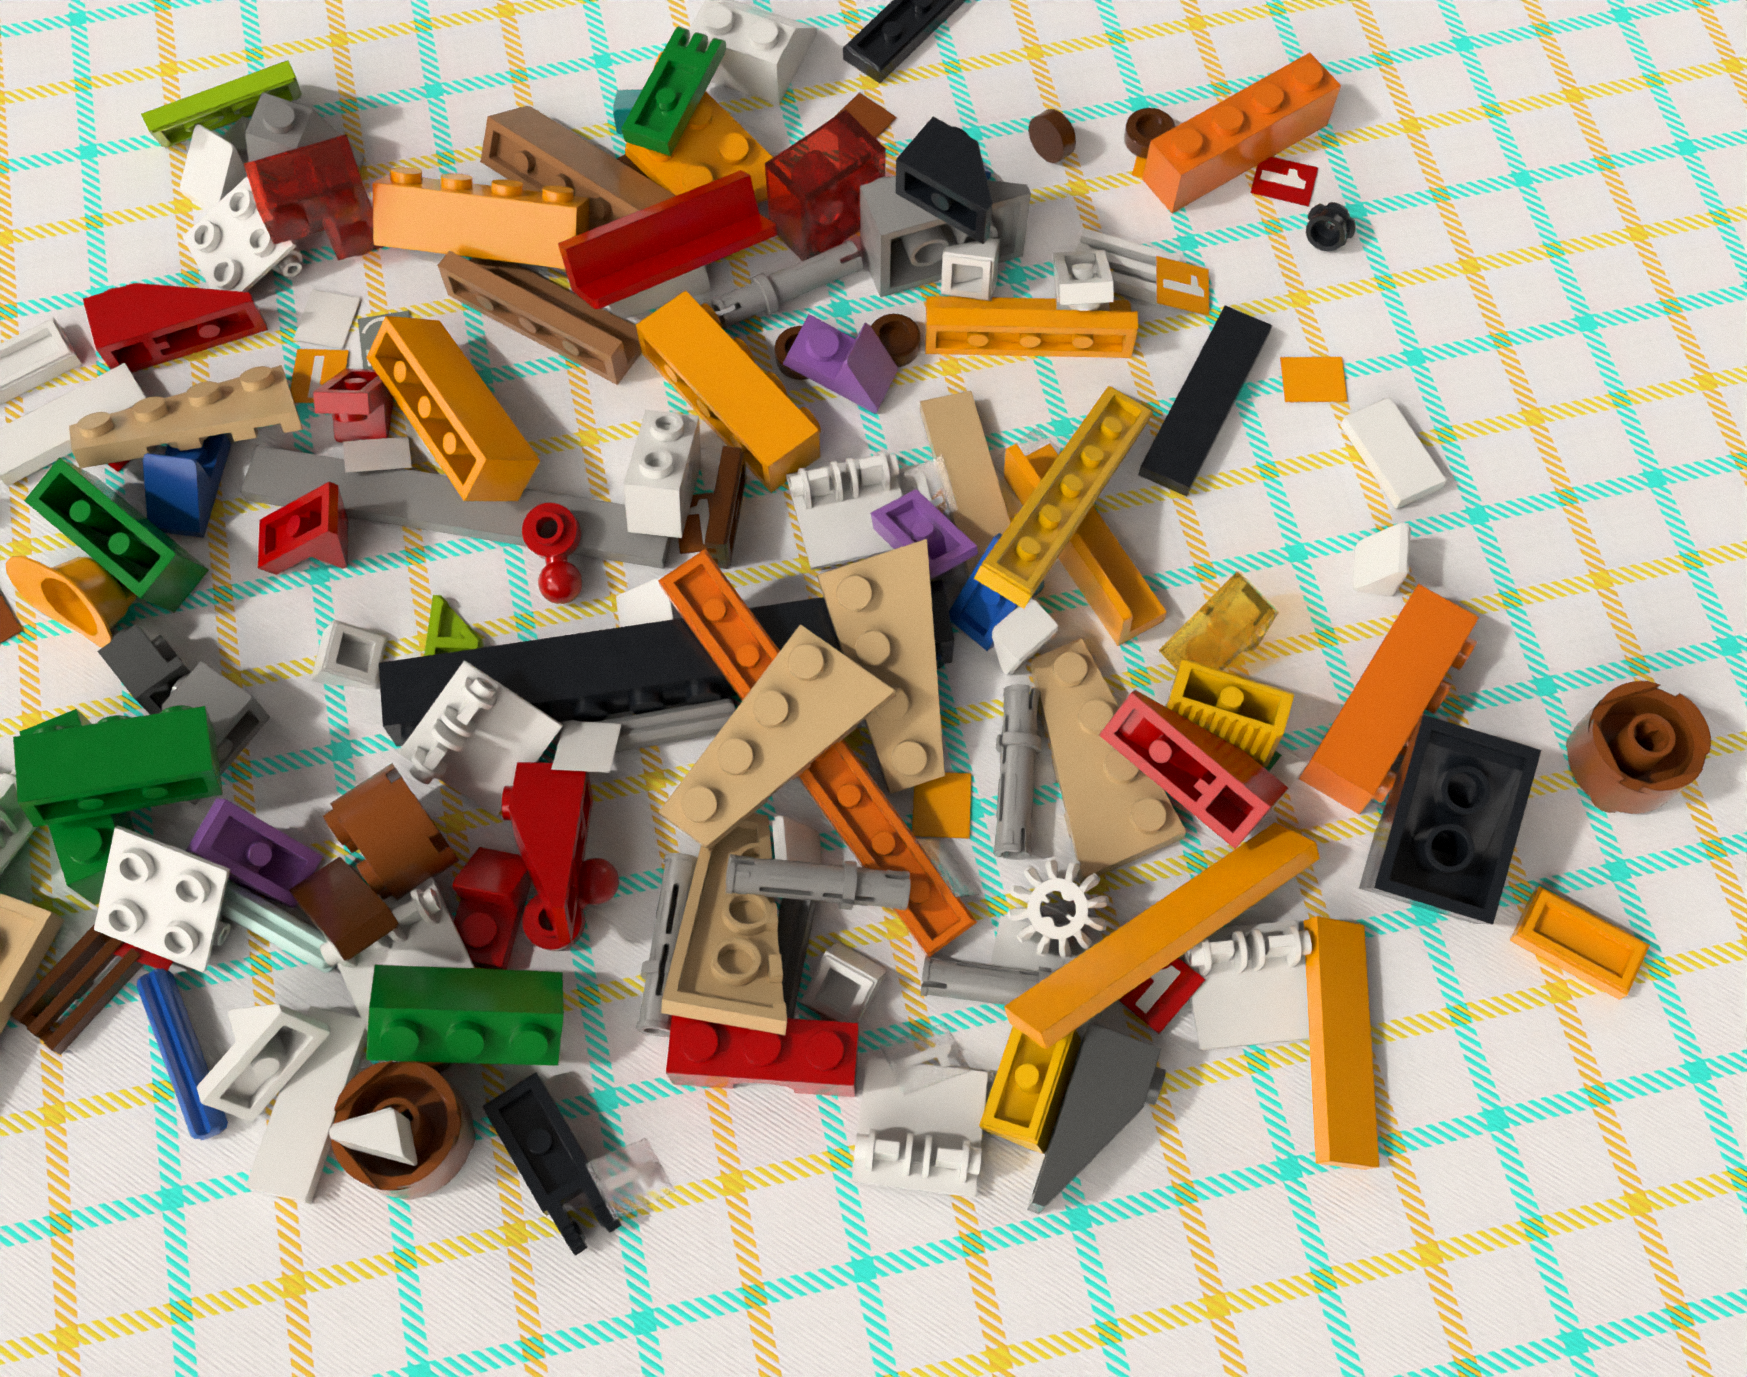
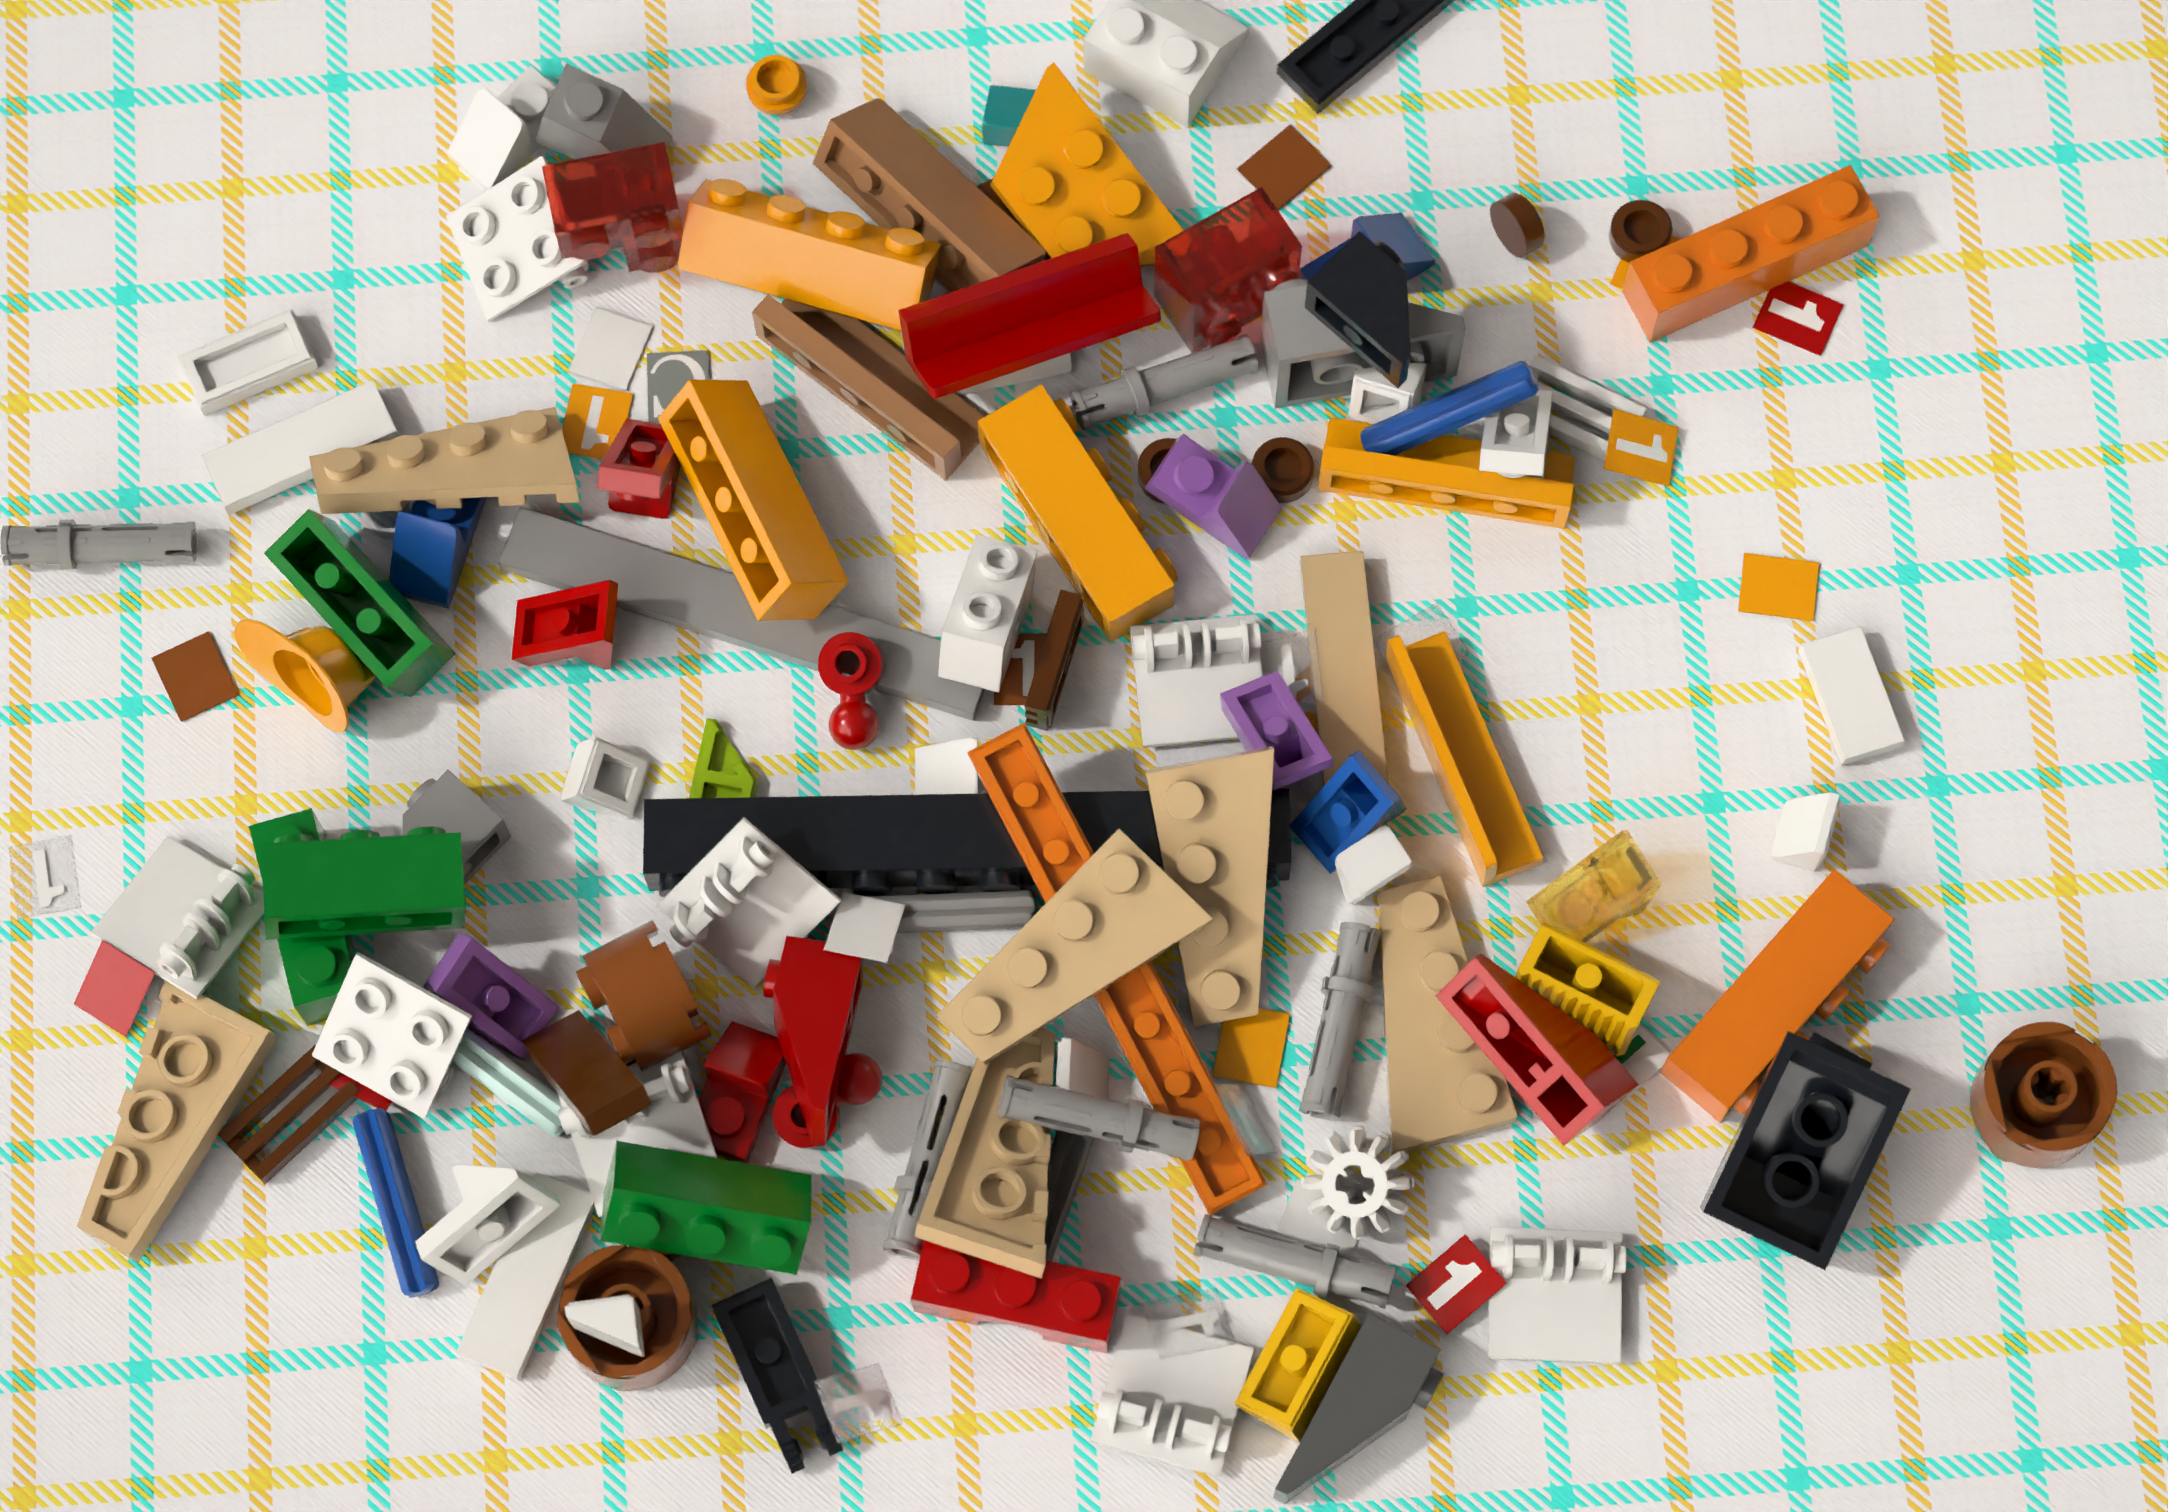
camera: 10 degrees right, 5 degrees up
red slope [83,283,268,373] -> none
dark grey brick [97,624,191,715] -> none
lime tile [141,60,302,148] -> none
white sticker [343,437,412,473] -> none
green hinge [621,26,726,156] -> none
white slope [801,942,887,1023] -> none
yellow tile [974,386,1154,609] -> none
light orange tile [1004,822,1320,1049] -> none
black tile [1138,305,1273,497] -> none
light orange tile [1304,916,1380,1170] -> none
black plate [1306,202,1356,251] -> none
light orange tile [1510,886,1650,1000] -> none
none -> light orange plate [746,55,807,115]
none -> blue axle [1360,361,1539,456]

